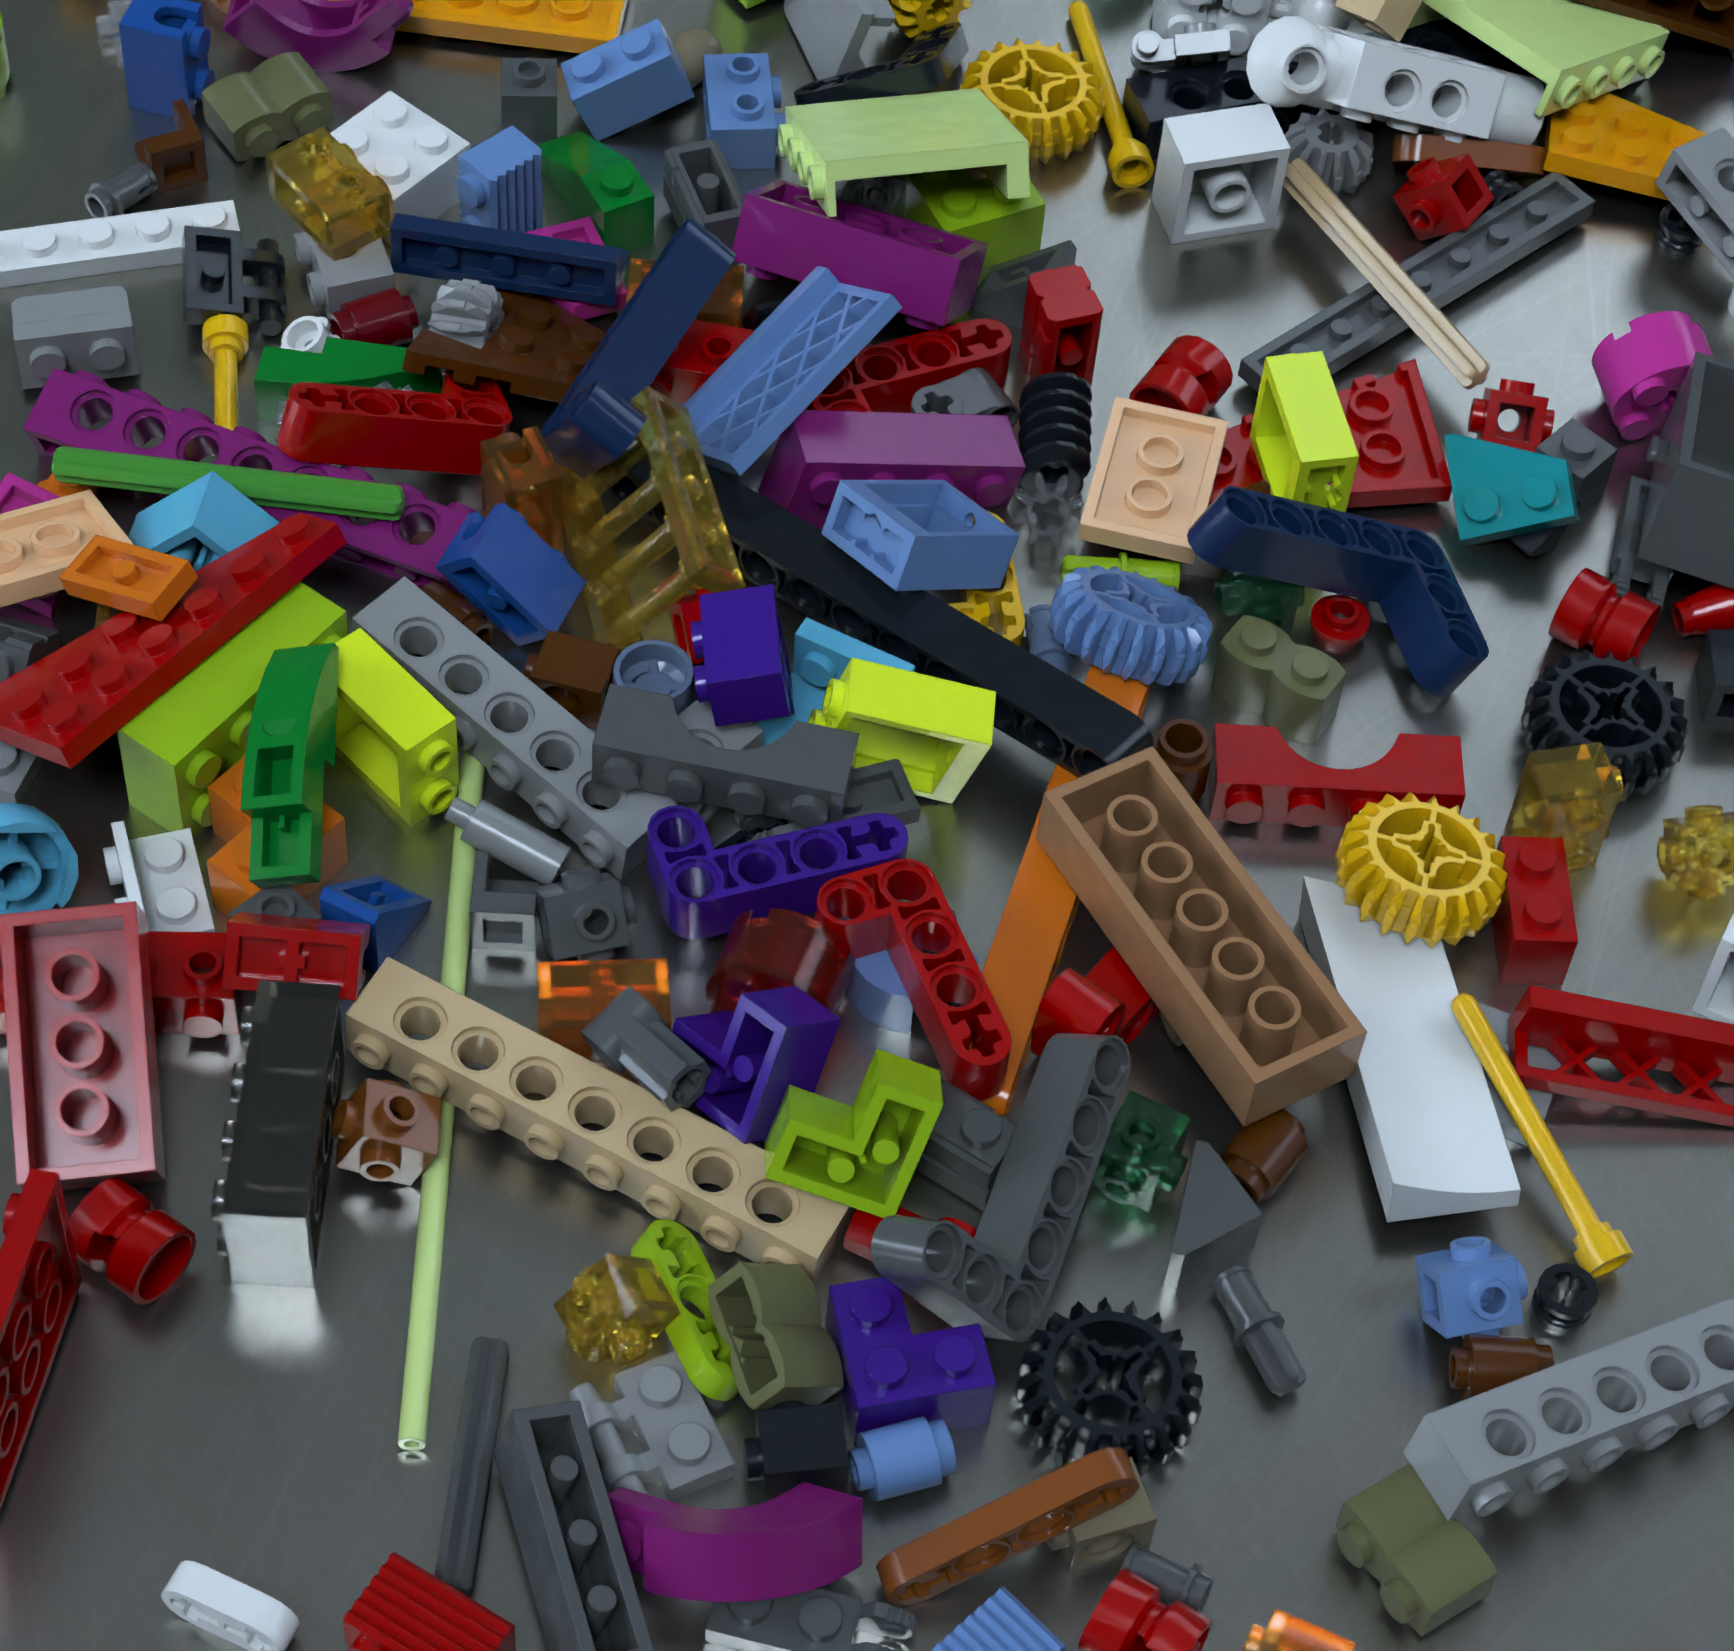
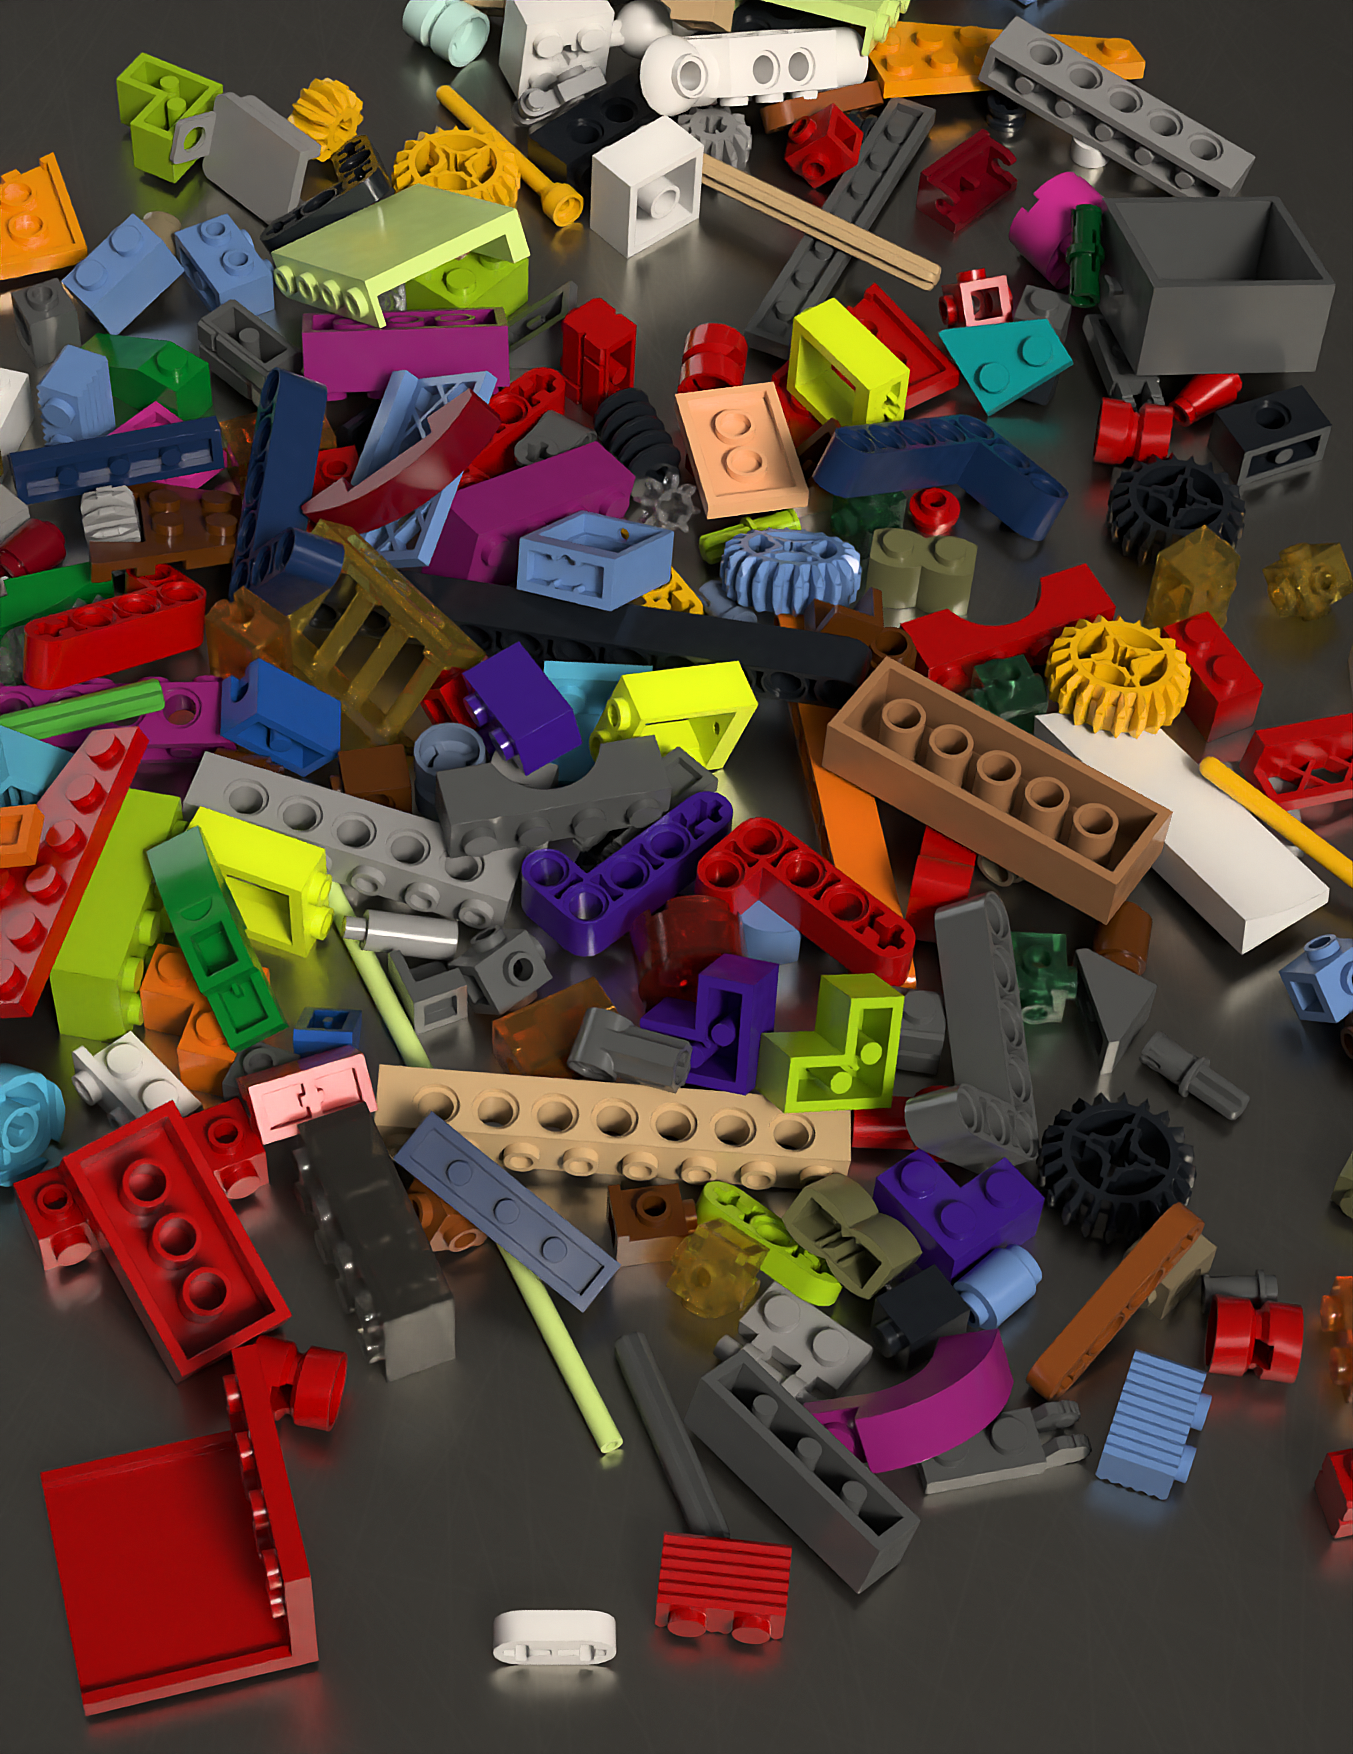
camera: 25 degrees left, 0 degrees up
none -> dark red slope [301,388,502,539]
none -> dark blue fence [393,1110,621,1313]
none -> reddish brown brick [606,1183,698,1267]
none -> reddish brown panel [804,587,884,647]
none -> dark red hinge [916,128,1018,234]
none -> clear green brick [965,654,1049,736]
none -> dark green pin [1066,204,1105,308]

